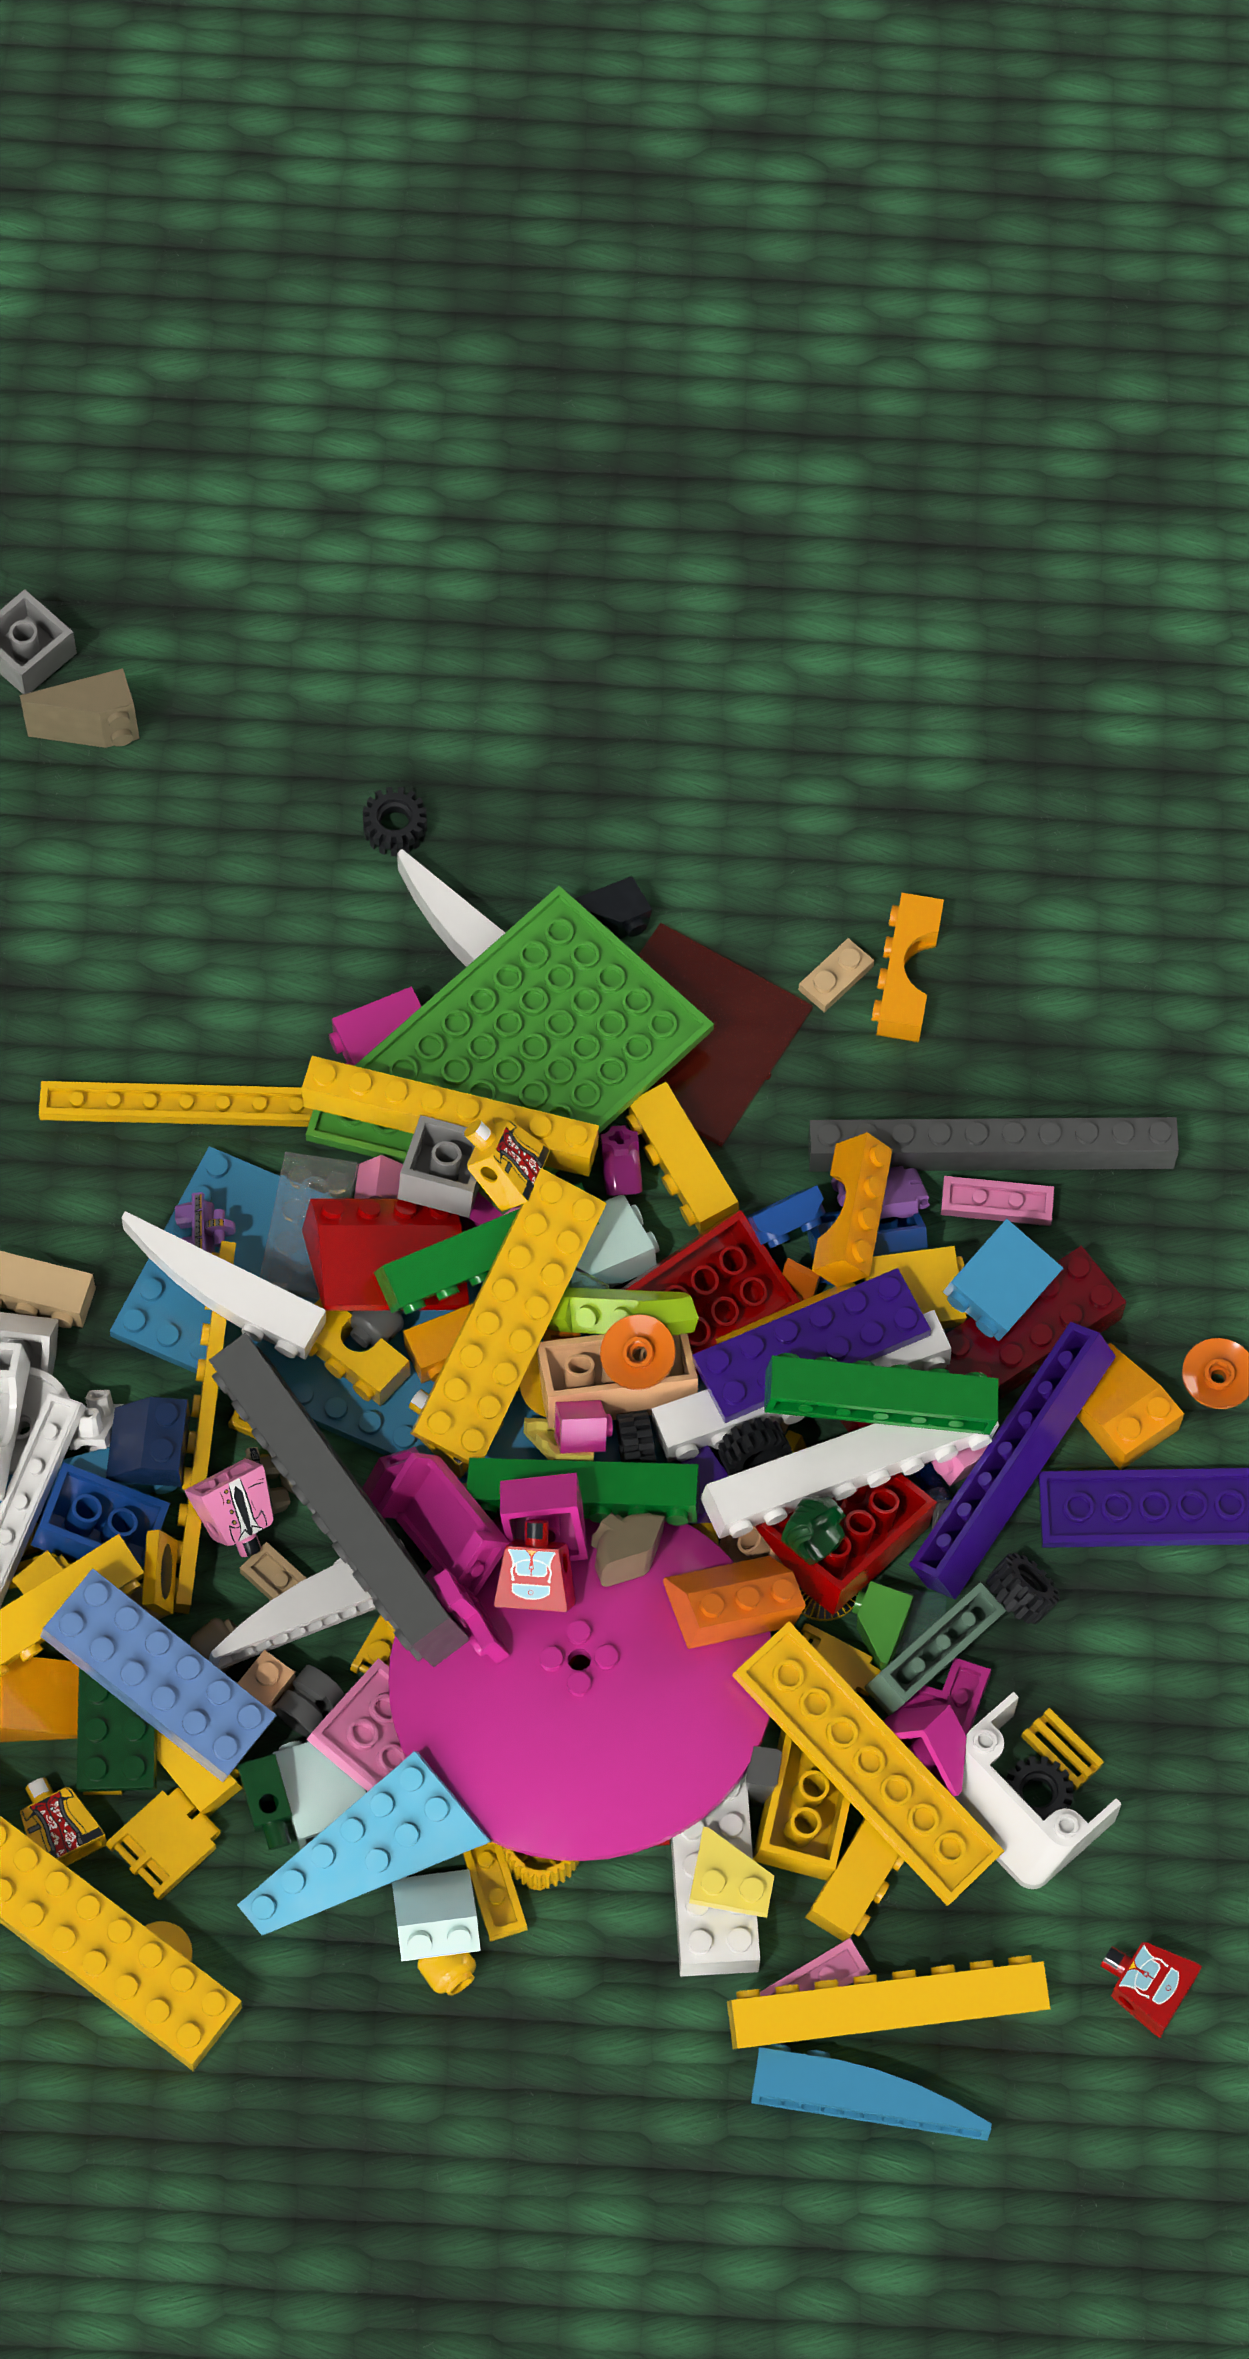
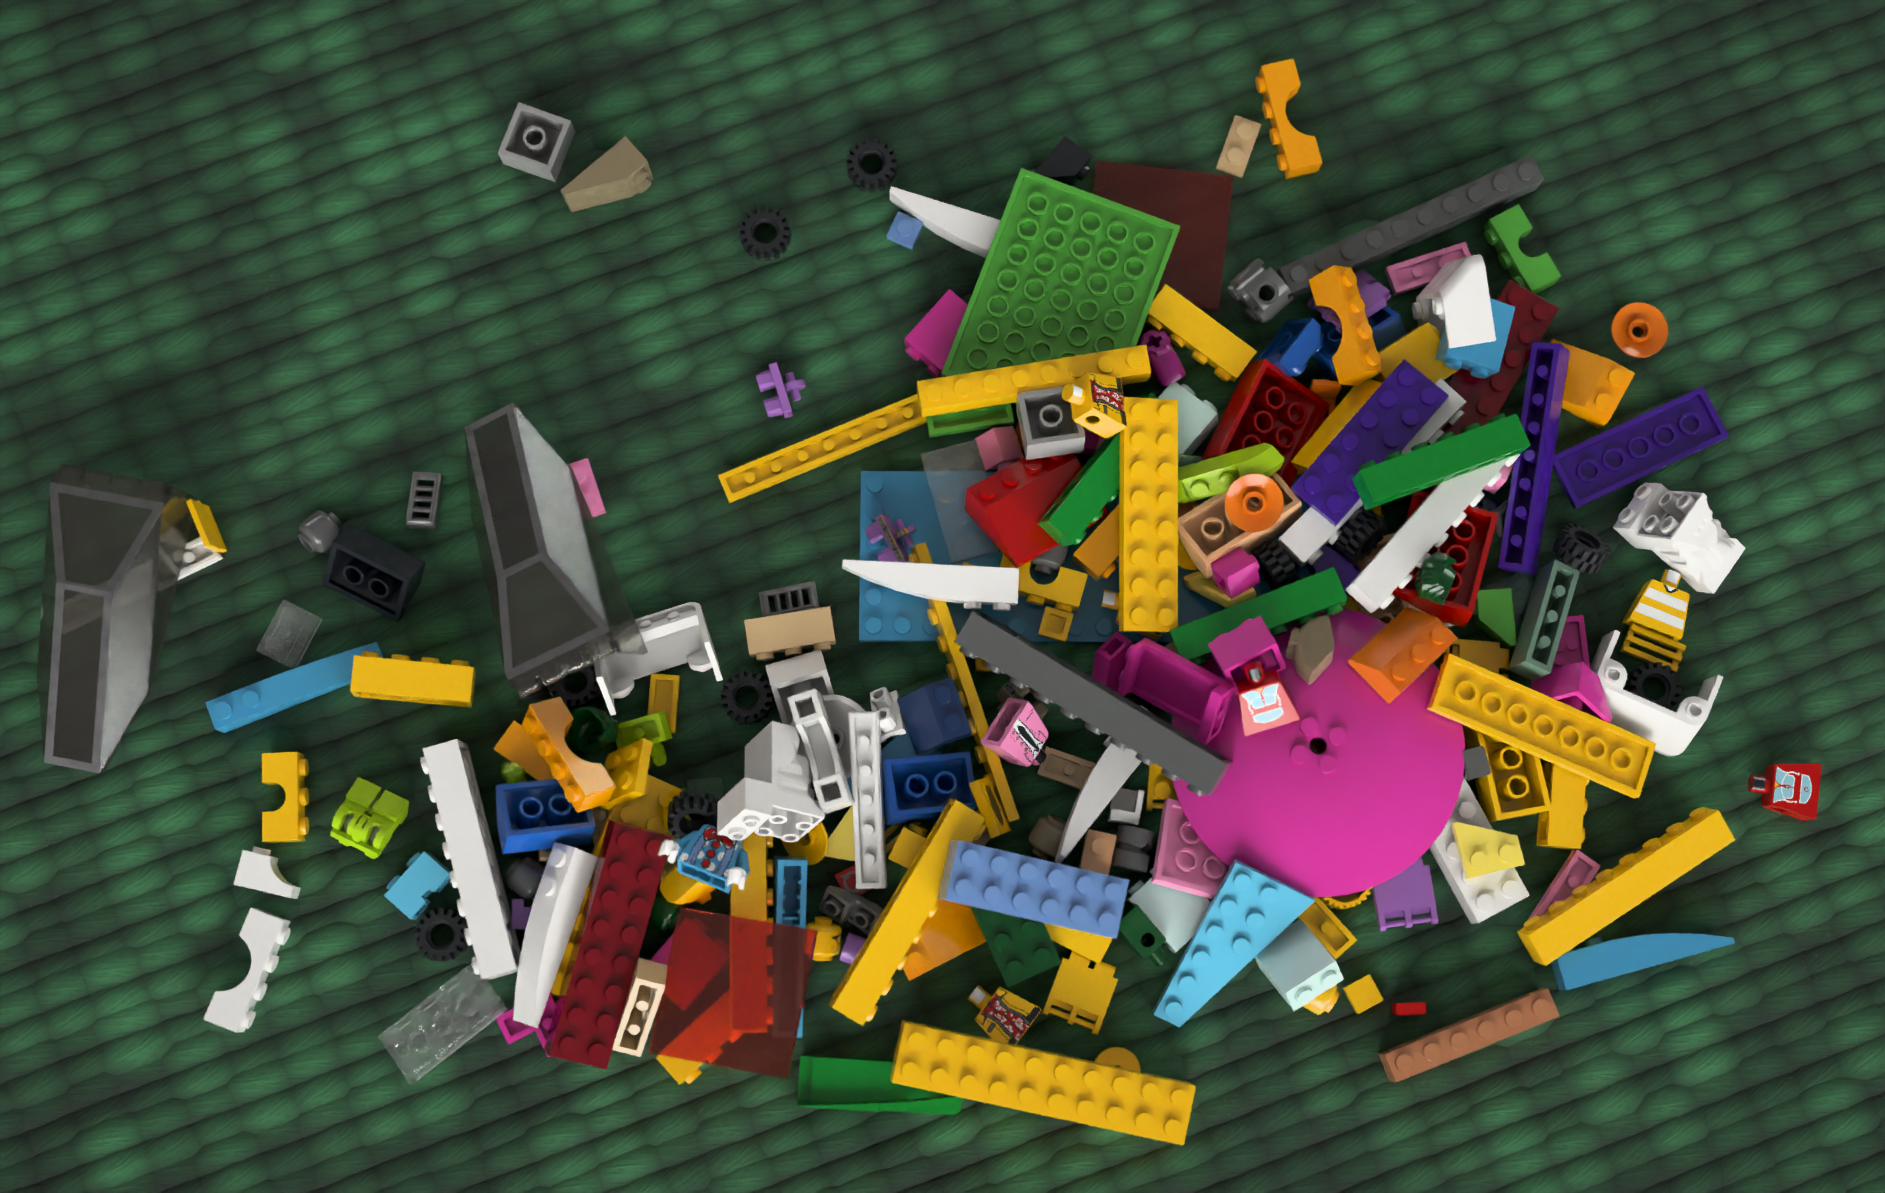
camera: 25 degrees left, 15 degrees up
dark pink plate [434,1569,510,1664] -> none
none -> black tyre [739,206,791,261]
none -> medium lavender hips [756,362,806,419]
none -> flat silver slope [759,581,819,617]
none -> medium blue plate [887,211,924,250]
none -> yellow plate [1038,606,1074,643]
none -> white panel [1108,788,1145,827]
none -> dark grey brick [1227,258,1294,323]
none -> yellow tile [1343,974,1384,1014]
none -> medium lavender plate [1372,856,1438,932]
none -> nougat brick [1378,988,1560,1083]
none -> red tile [1391,1002,1426,1015]
none -> white windscreen [1412,254,1496,348]
none -> bright green arch [1483,204,1561,294]
none -> white brick [1613,482,1745,594]
none -> yellow torso [1622,569,1690,641]

